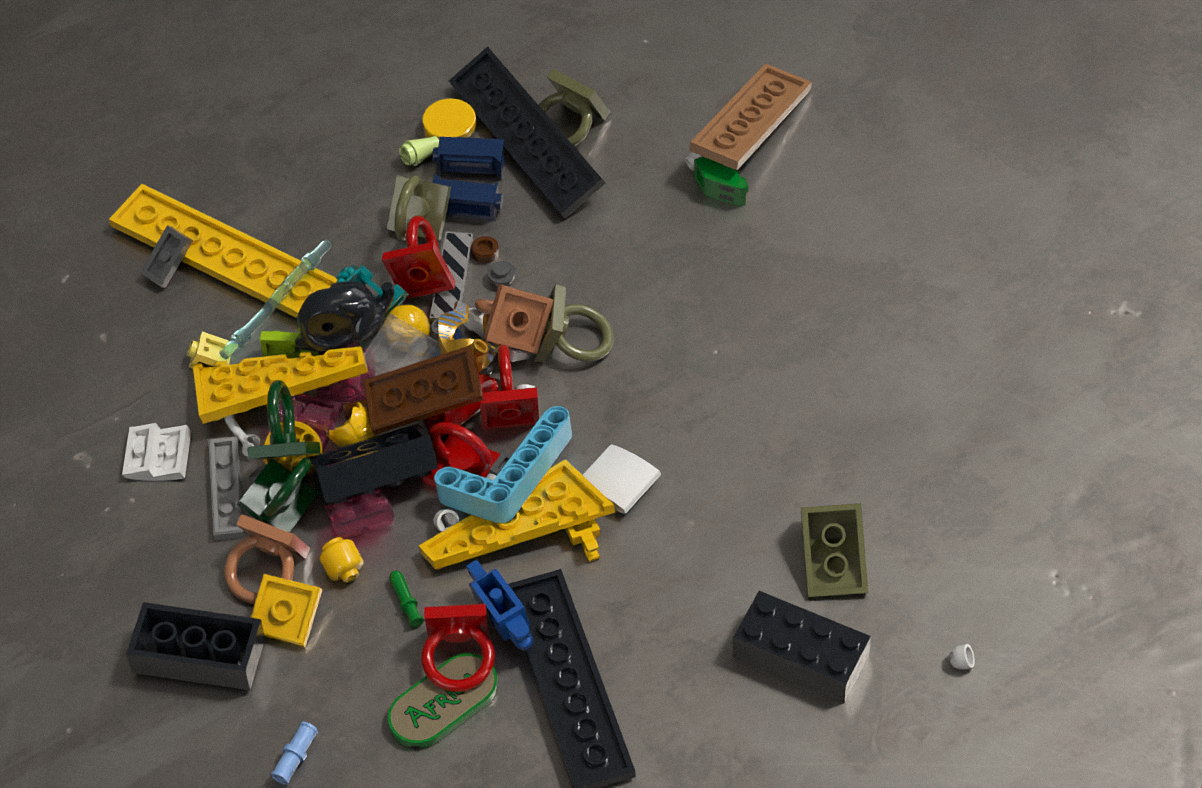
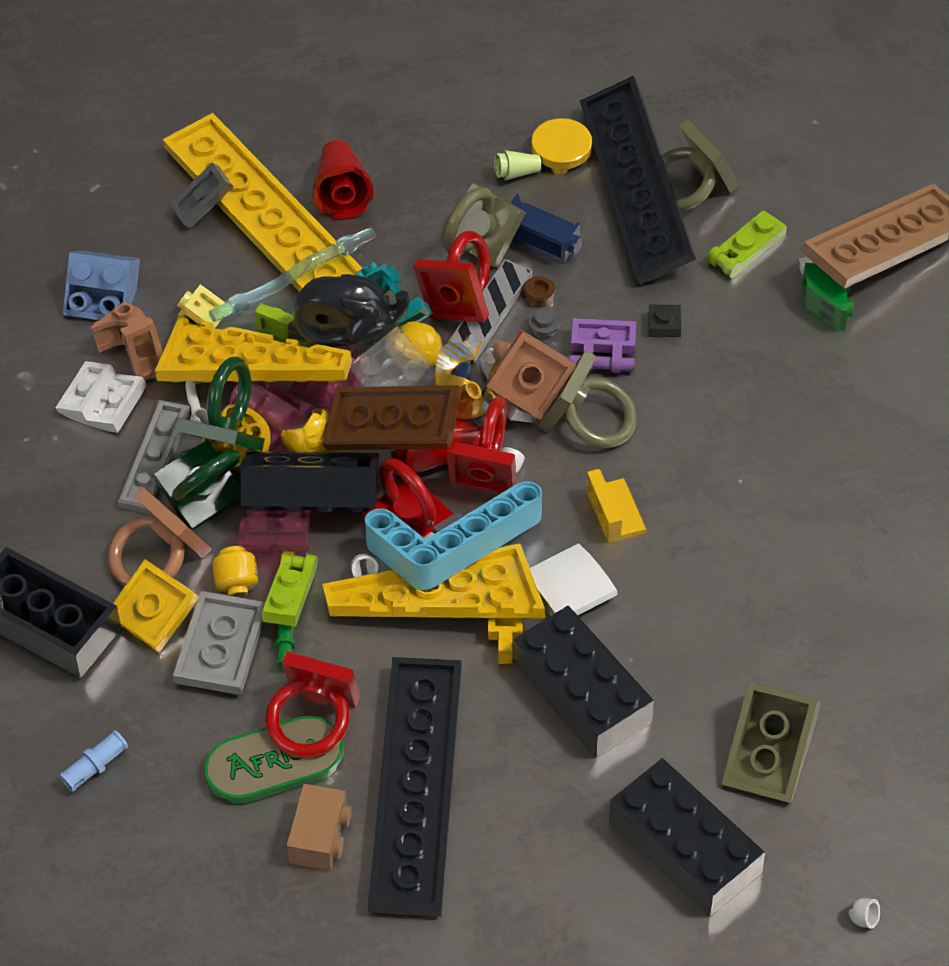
camera: 20 degrees right, 0 degrees up
dark blue window [433,136,505,179] -> none
blue hinge [466,560,534,651] -> none
none -> medium blue slope [63,250,140,320]
none -> nougat tile [91,301,163,381]
none -> light grey plate [173,591,265,695]
none -> lime plate [262,550,318,627]
none -> medium nougat brick [287,784,352,871]
none -> red cone [312,140,374,220]
none -> black brick [512,605,654,758]
none -> medium lavender plate [570,318,636,373]
none -> yellow panel [586,469,646,543]
none -> pearl dark grey plate [648,304,682,337]
none -> lime plate [706,210,787,278]

